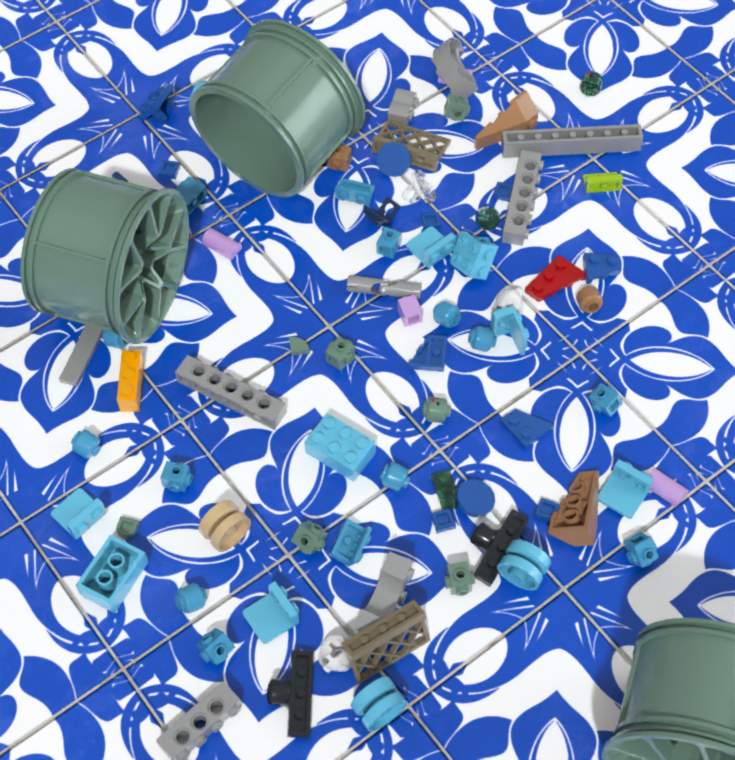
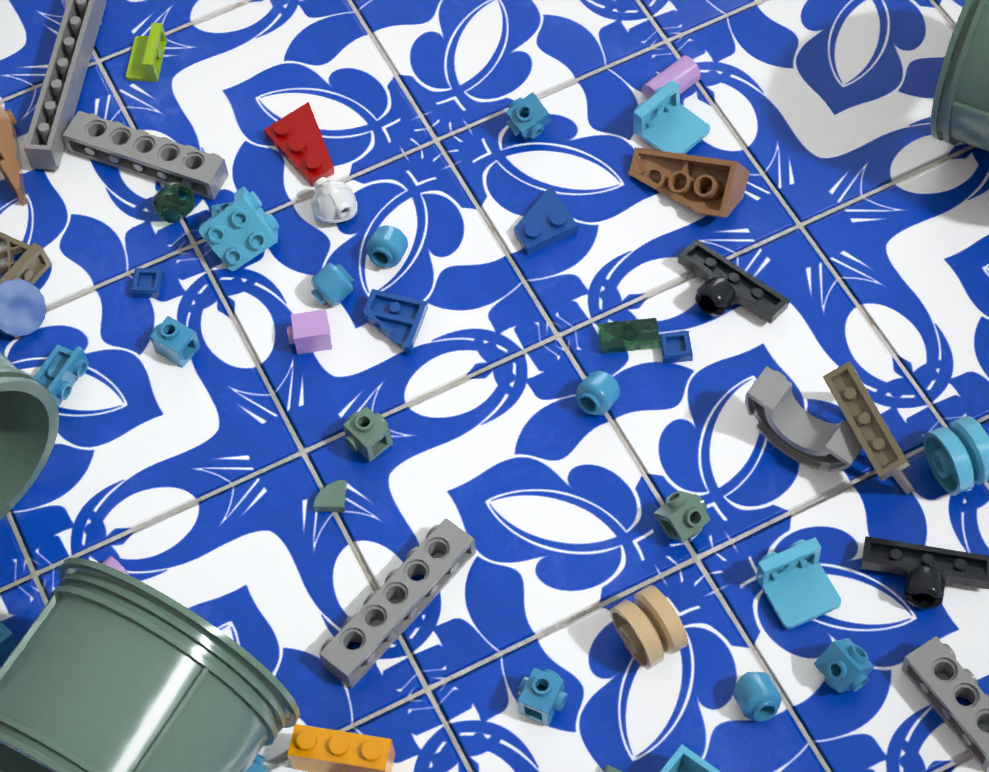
camera: 75 degrees left, 0 degrees up
medium azure brick [304,413,376,482] -> none
white helmet [318,635,351,673] -> none
dark azure bracket [328,518,372,567] -> none
light grey piece [347,275,422,300] -> none
dark blue piece [363,197,400,227] -> none
clear tile [402,170,436,204] -> none
medium azure bracket [406,226,456,268] -> none
sand green head [422,397,451,423] -> none
sand green brick [444,561,475,596] -> none
blue tile [455,479,495,518] -> none
medium azure bracket [490,306,529,356] -> none
blue tile [493,181,513,202] -> none
medium azure wheel [497,539,551,591] -> none
blue tile [534,497,560,523] -> none
medium nougat head [576,286,603,313] -> none
blue wing [583,253,622,284] -> none
dark azure brick [623,532,659,568] -> none

